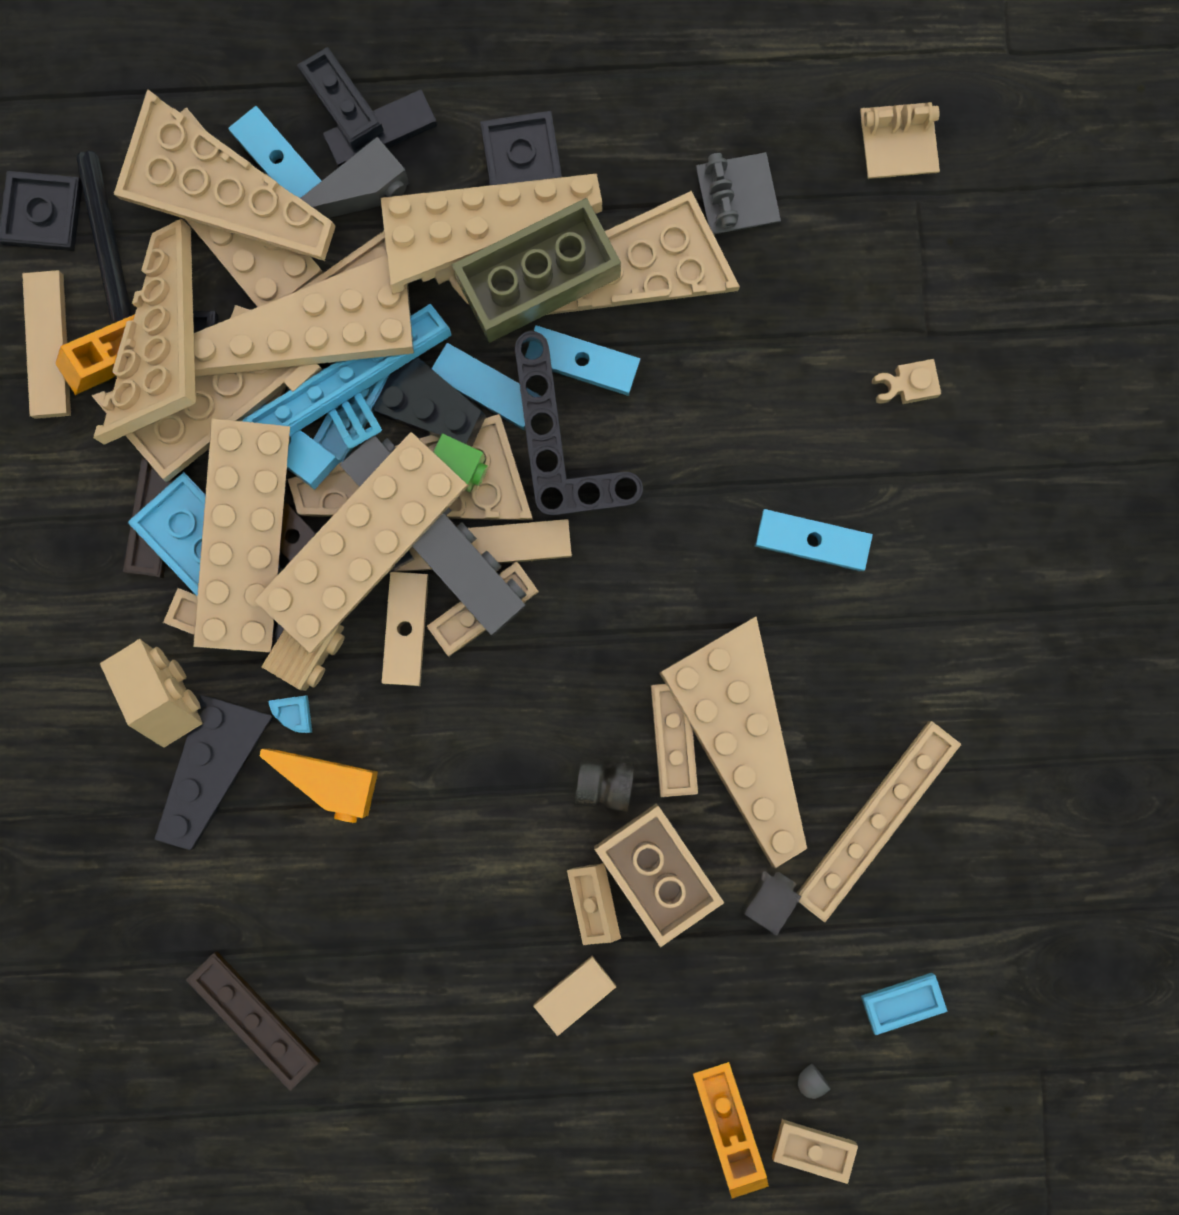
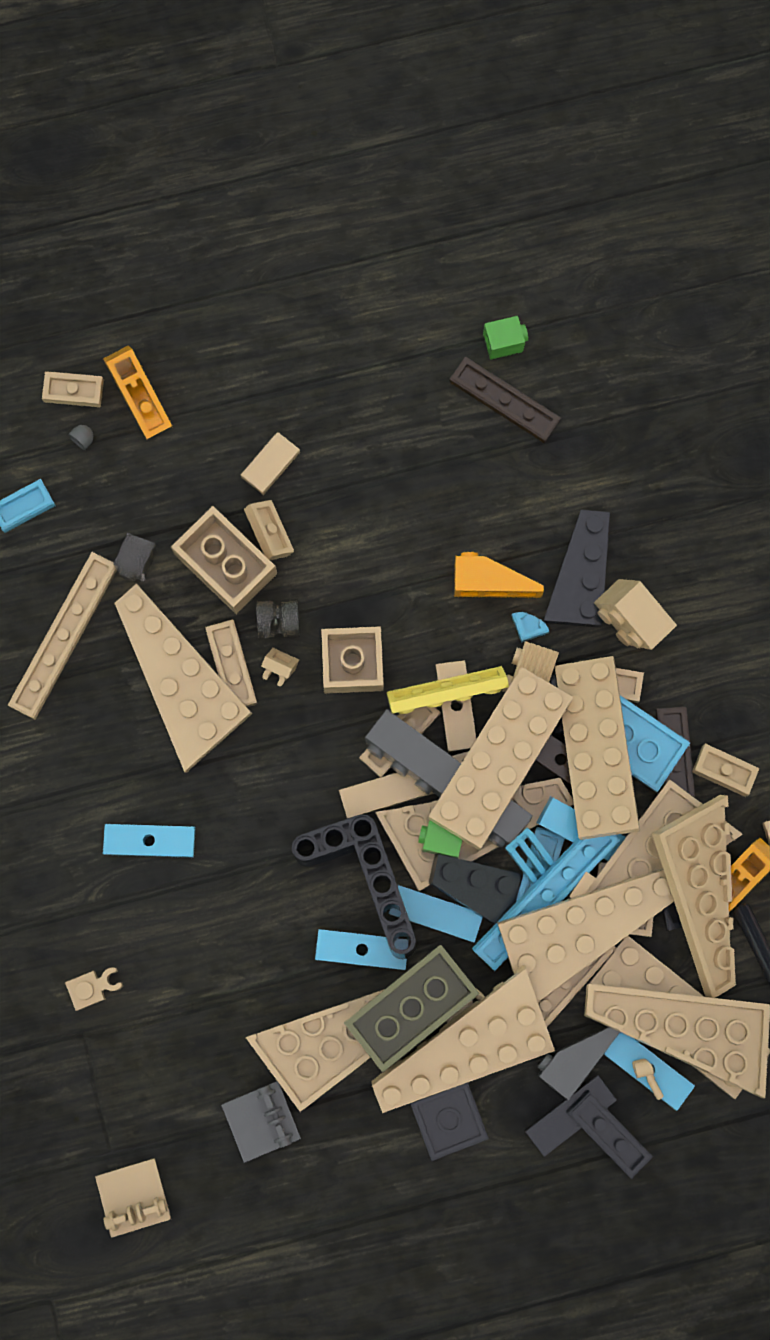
camera: 170 degrees right, 5 degrees down
none -> tan tile [261,648,299,686]
none -> tan brick [321,627,383,694]
none -> light yellow plate [387,666,509,714]
none -> bright green brick [483,316,528,360]
none -> tan hand [632,1059,664,1100]
none -> tan plate [692,744,759,797]

